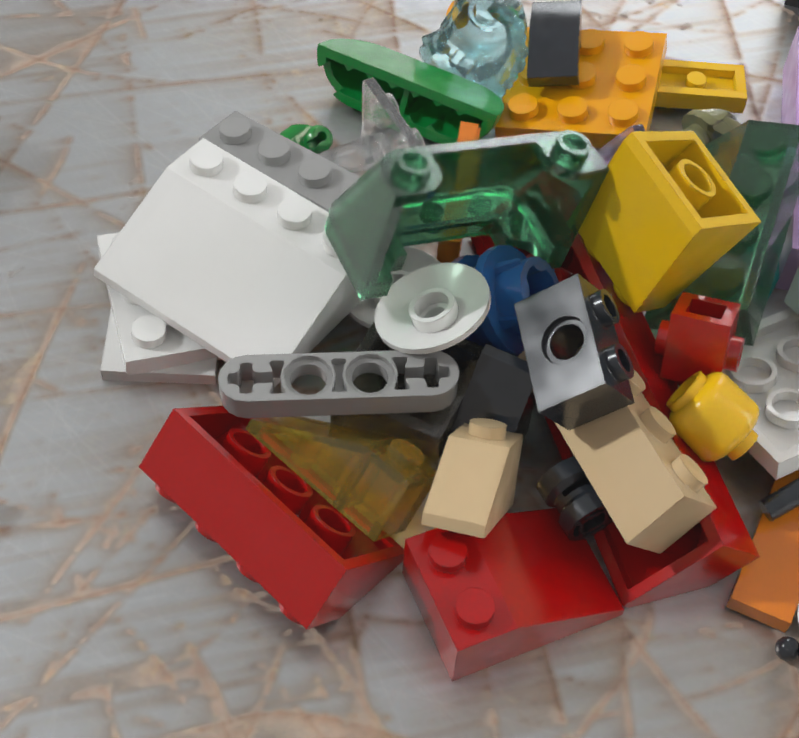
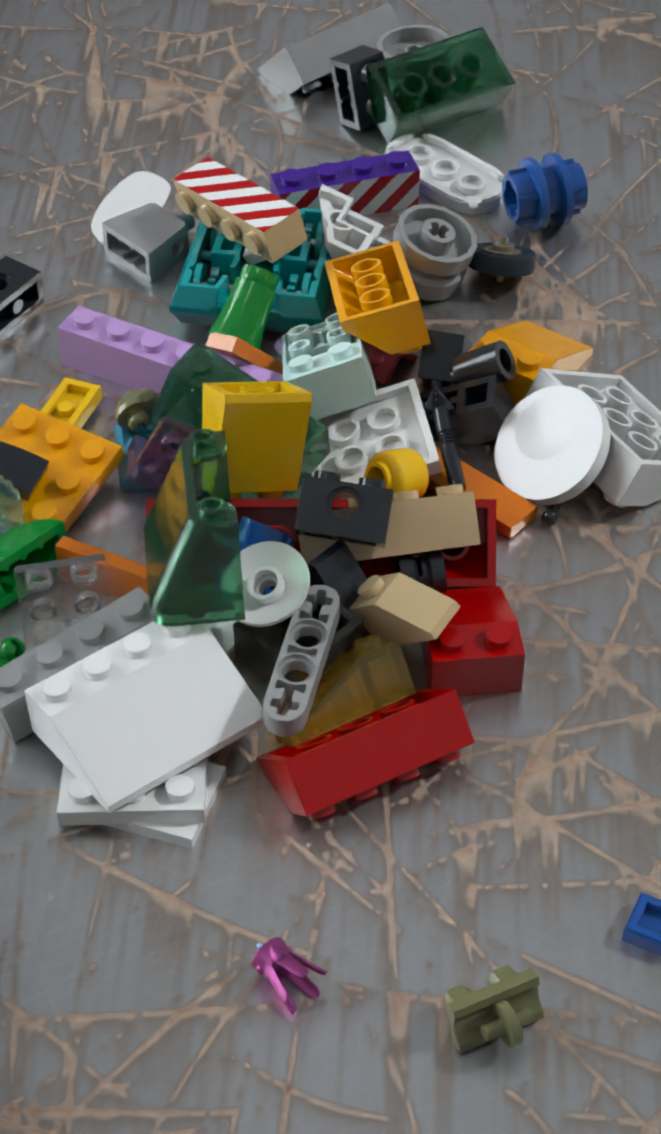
camera: 70 degrees left, 10 degrees down
red brick [654,292,745,386] -> none

